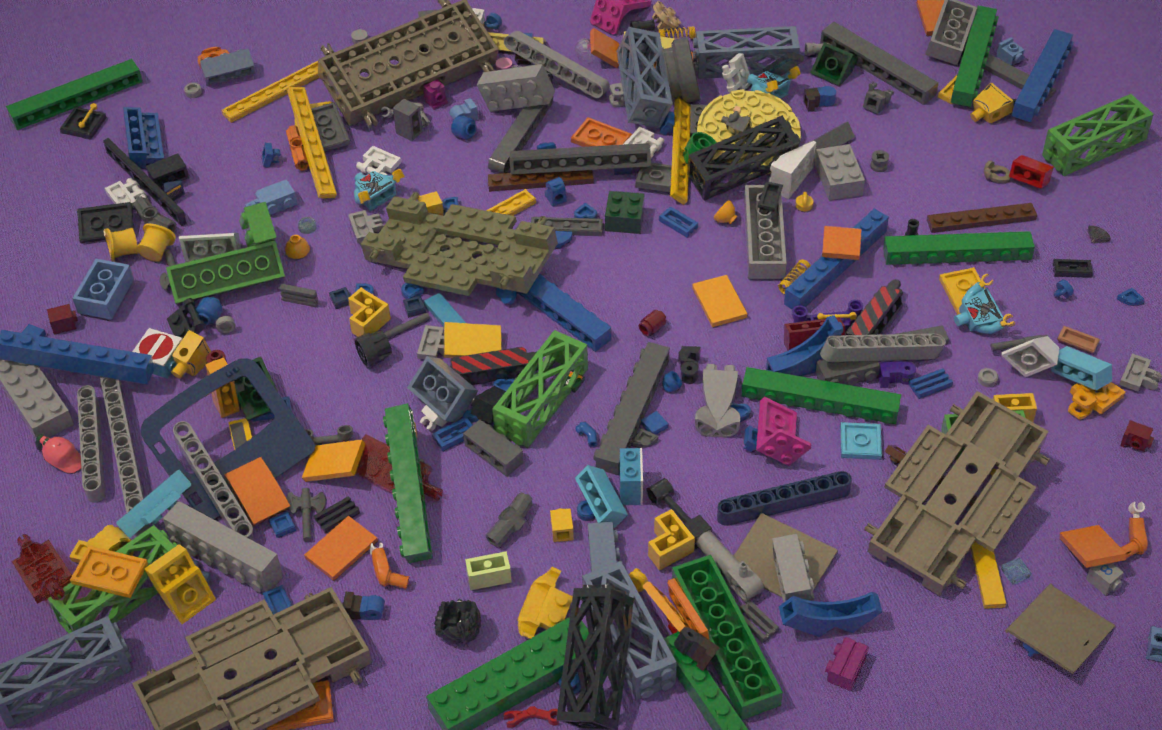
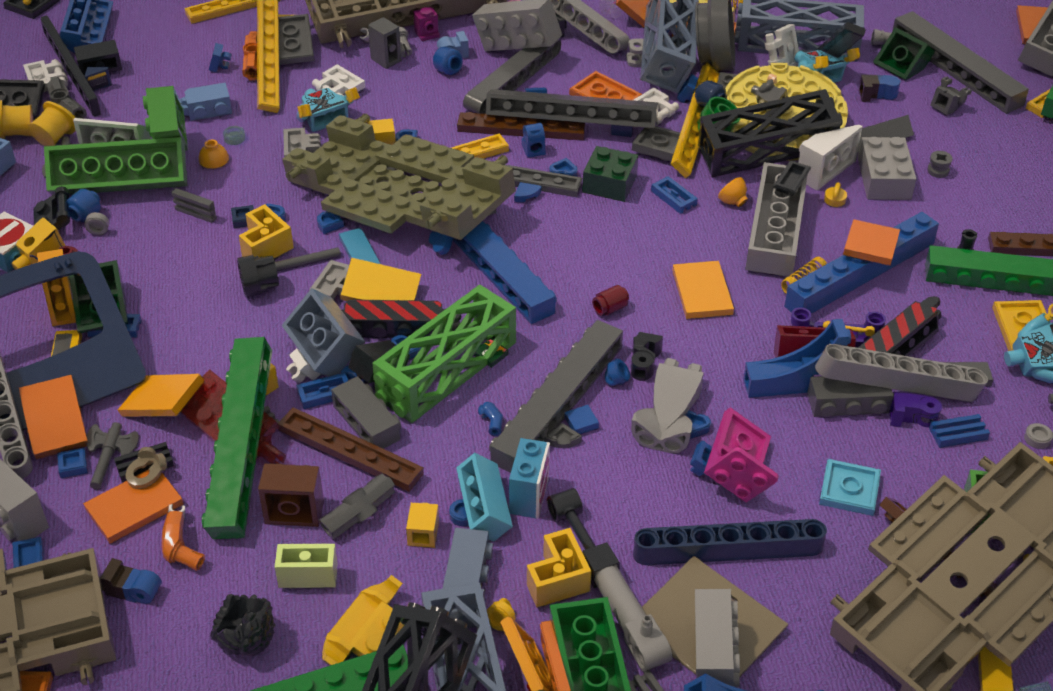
camera: 10 degrees right, 5 degrees down
dark grey bar [305,425,353,445] -> none
dark blue tile [403,295,426,317] -> none
green brick [741,367,901,424] -> none
none -> dark tan piece [126,447,167,489]
none -> reddish brown brick [258,464,324,527]
none -> reddish brown plate [278,407,424,492]
none -> dark blue head [695,81,727,108]

